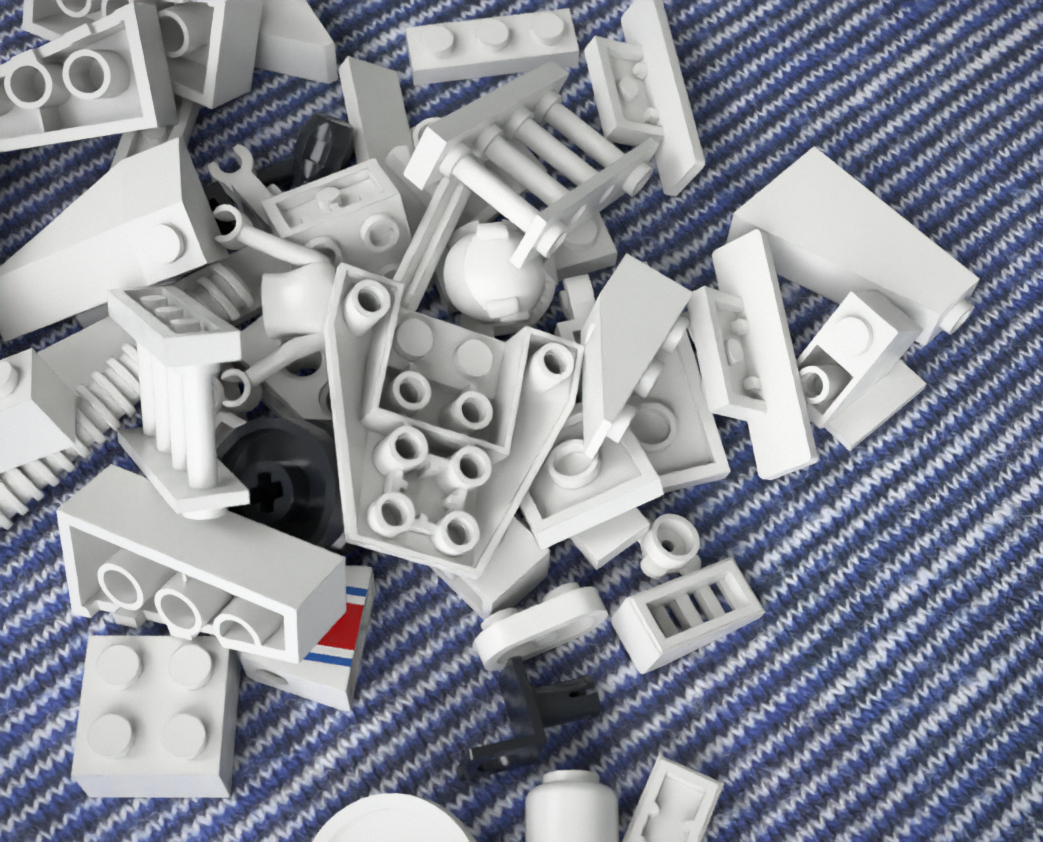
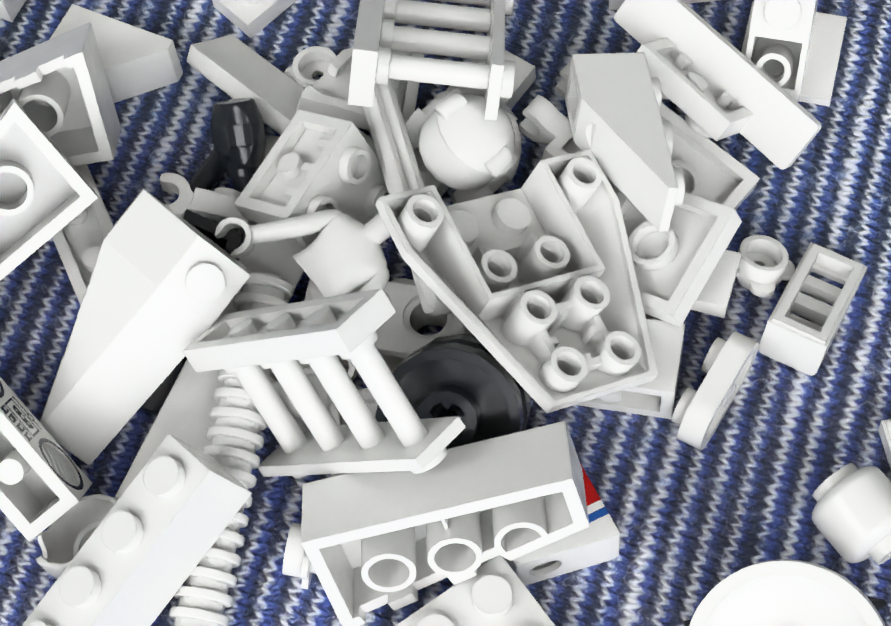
camera: 25 degrees left, 0 degrees up
black bracket [456,655,600,781] -> none

